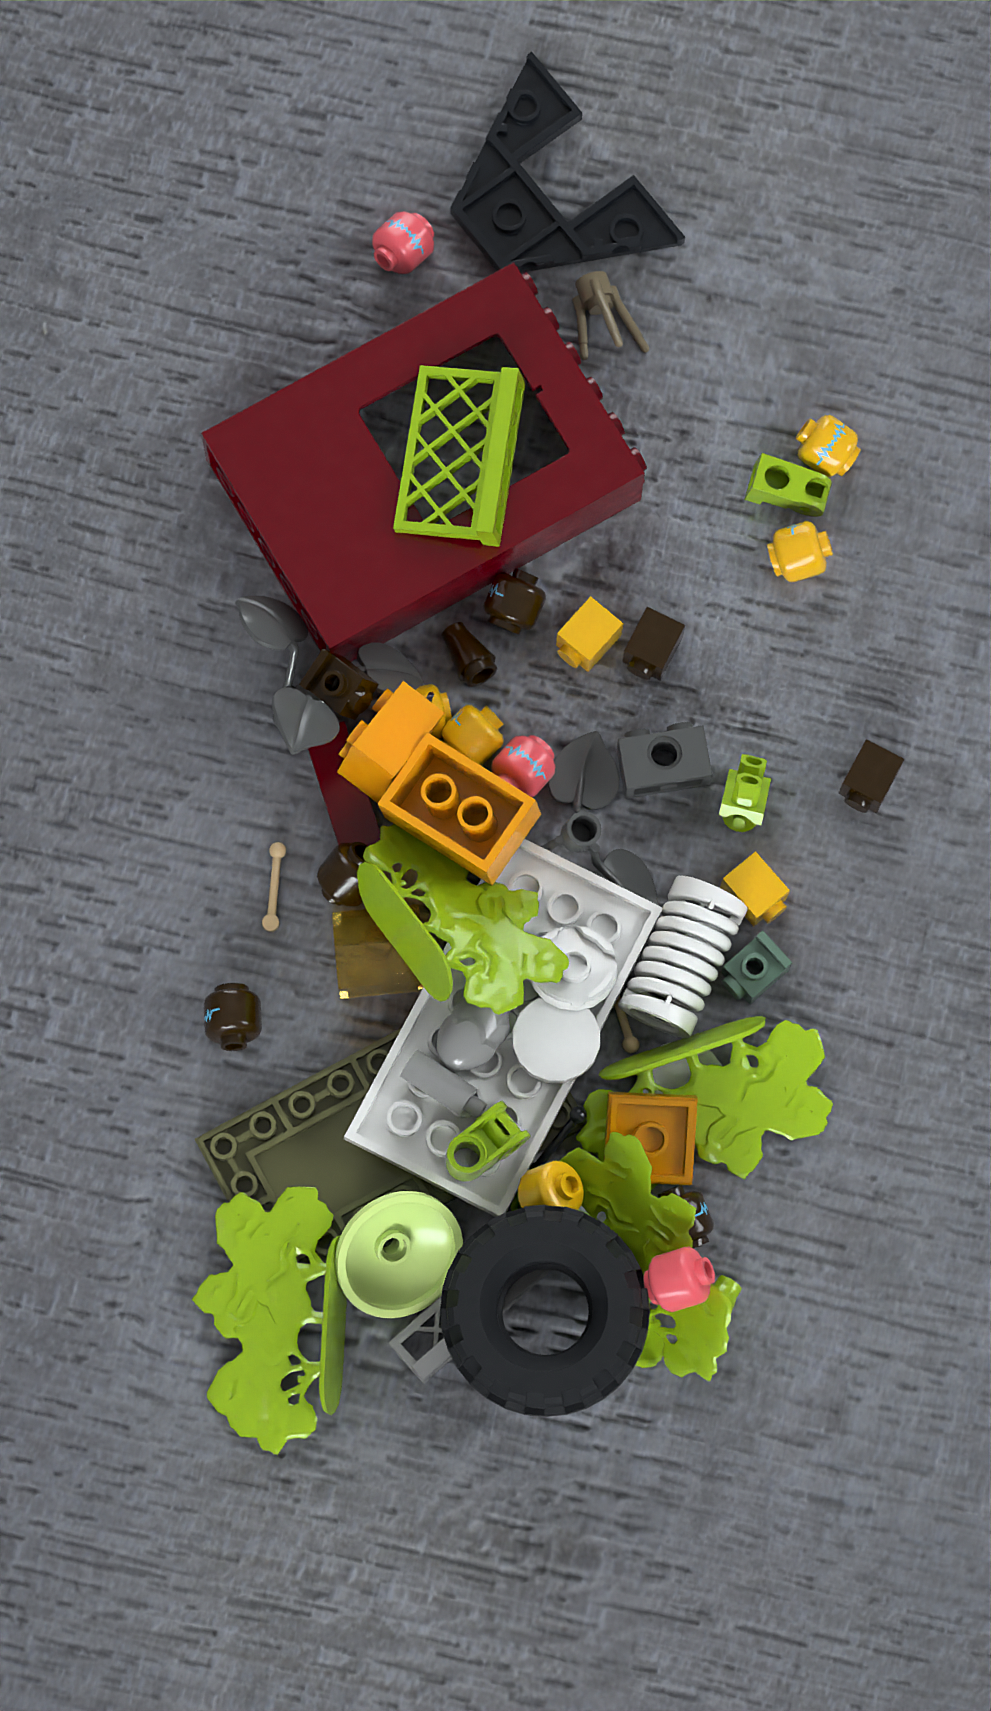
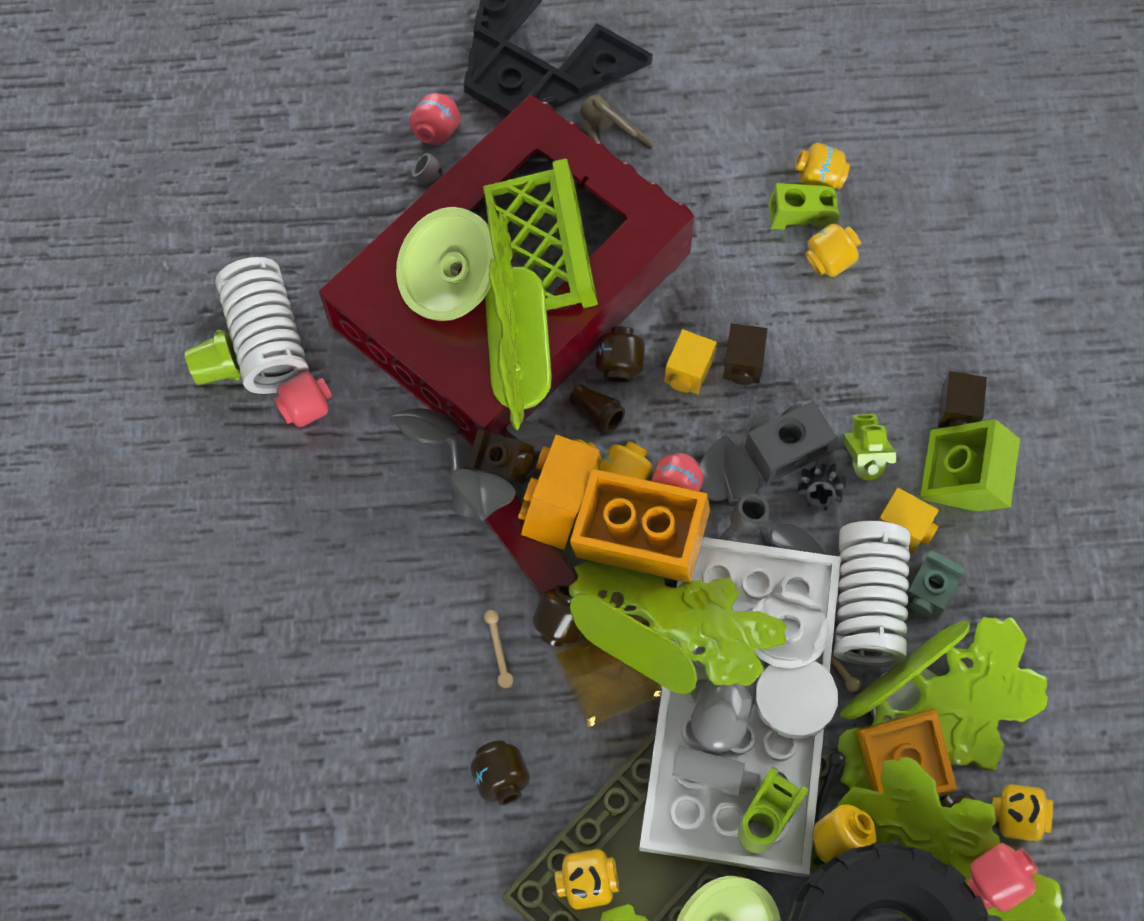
camera: 15 degrees left, 10 degrees down
none -> lime piece [185,330,241,385]
none -> white piece [215,257,309,394]
none -> coral head [273,372,332,427]
none -> yellowish green dish [396,207,494,321]
none -> light grey hinge [412,153,443,184]
none -> lime plant [485,199,552,430]
none -> yellow head [555,849,619,910]
none -> black gear [798,460,846,510]
none -> lime slope [920,419,1020,512]
none -> yellow head [992,784,1053,842]

